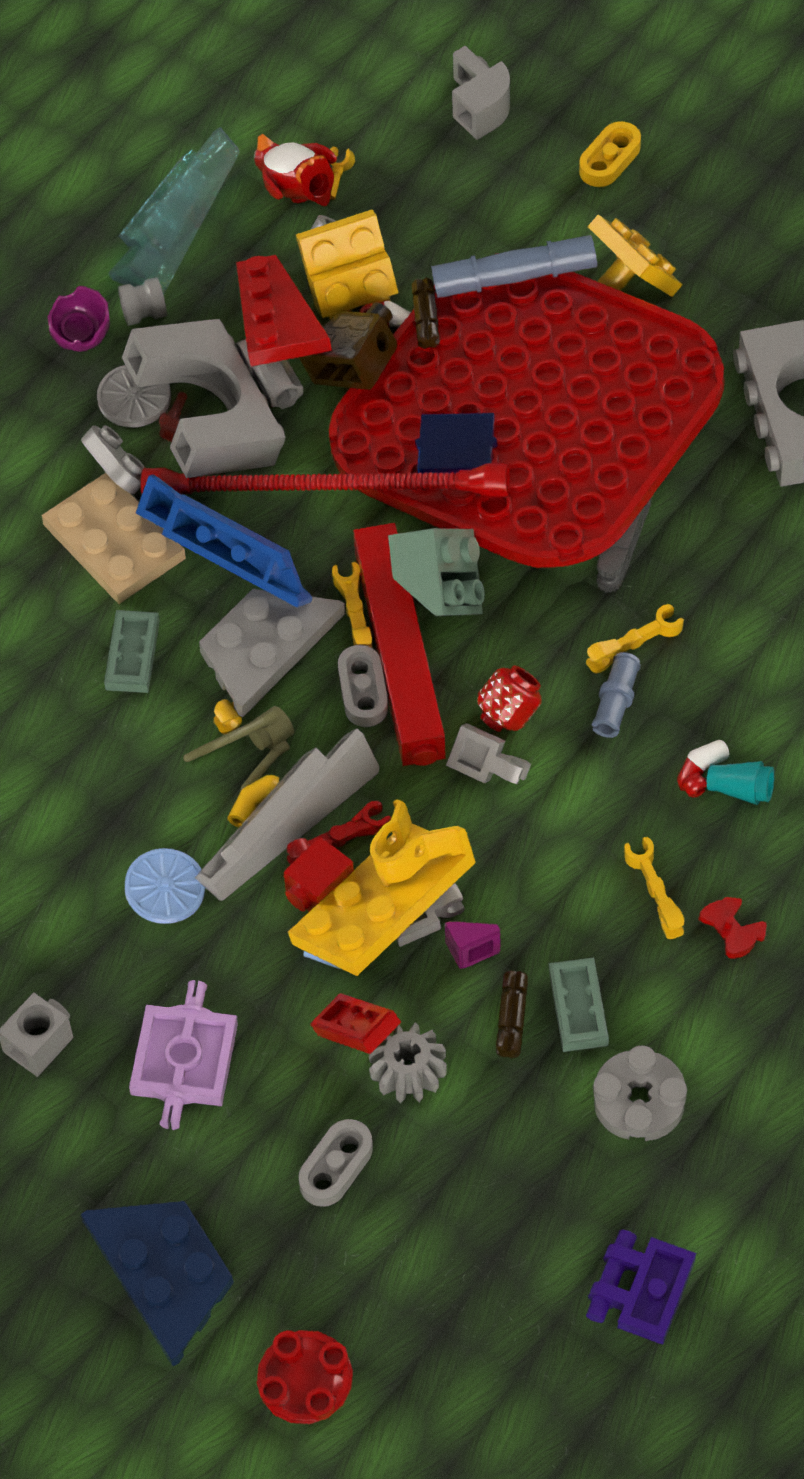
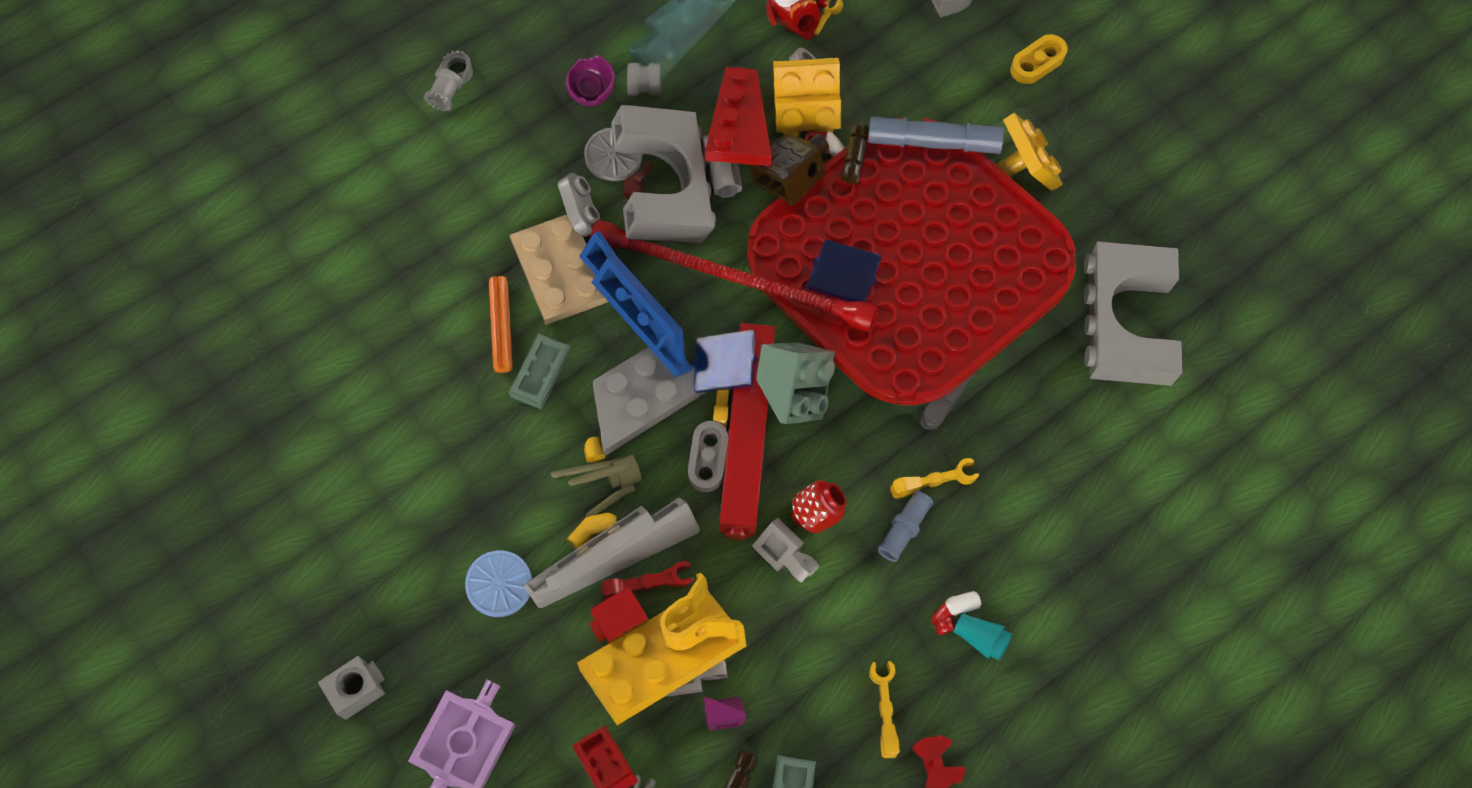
camera: 10 degrees right, 10 degrees up
none -> orange axle [489,276,513,373]
none -> clear blue piece [692,330,758,393]

